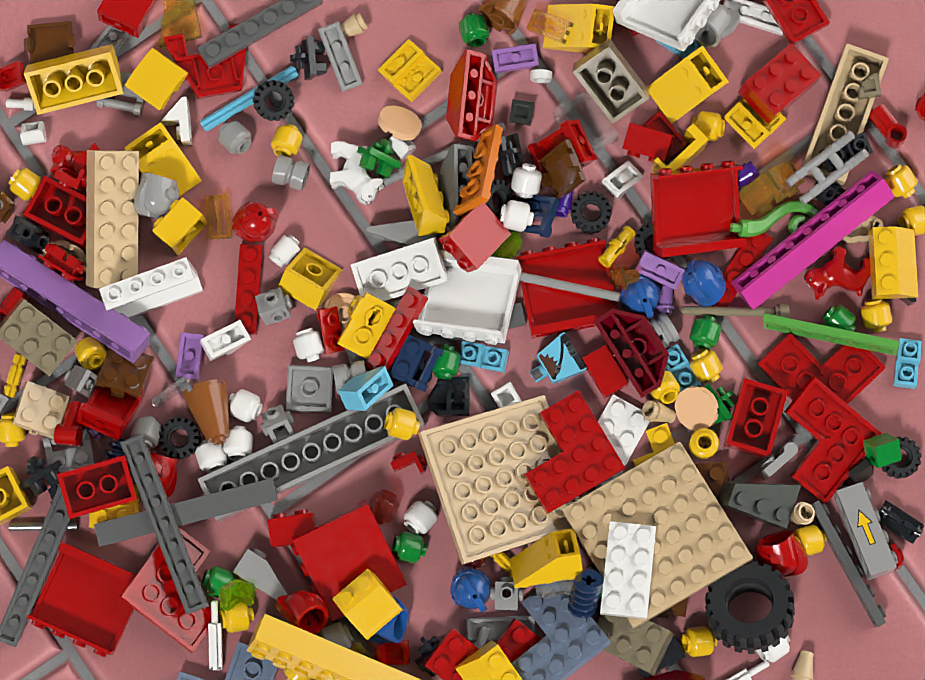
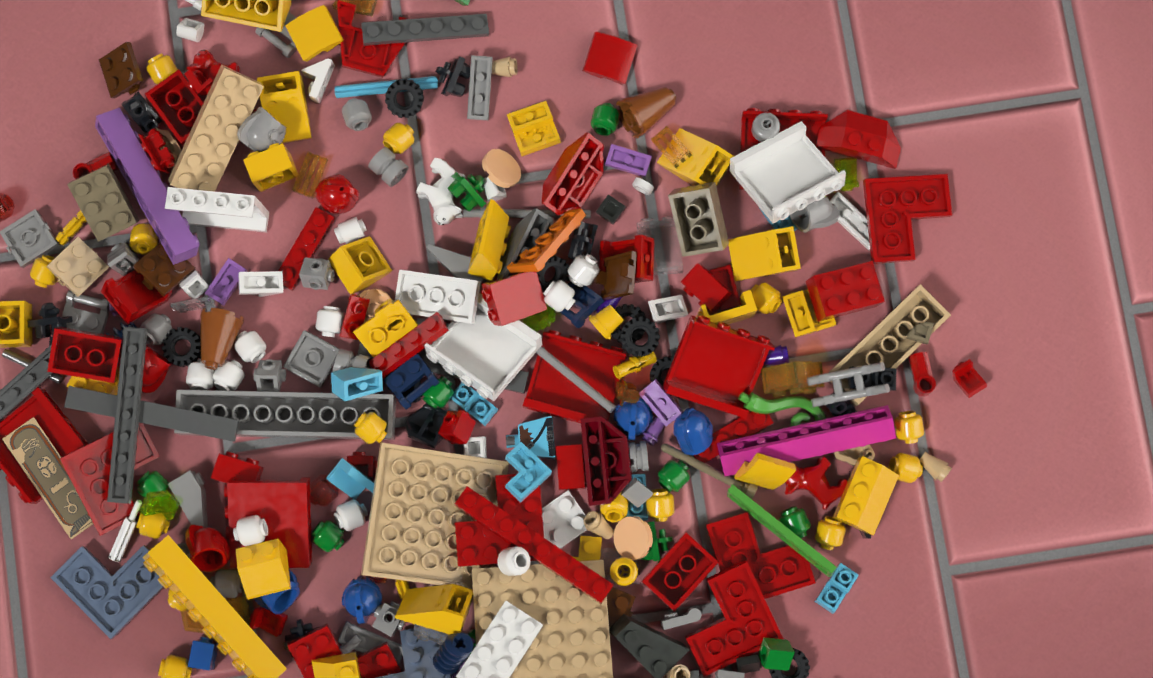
camera: 25 degrees right, 0 degrees up
red piece [54,401,83,446] -> none
none -> sticker [2,417,93,539]
none -> white brick [179,270,209,299]
none -> white head [233,515,268,546]
none -> medium azure panel [326,458,374,500]
none -> red brick [438,409,476,444]
none -> red plate [454,486,614,604]
none -> white head [497,547,530,576]
none -> medium azure plate [505,442,552,502]
none -> yellow piece [589,305,624,340]
none -> black tyre [620,317,660,357]
none -> light grey slope [622,477,654,508]
none -> yellow slope [734,453,796,490]

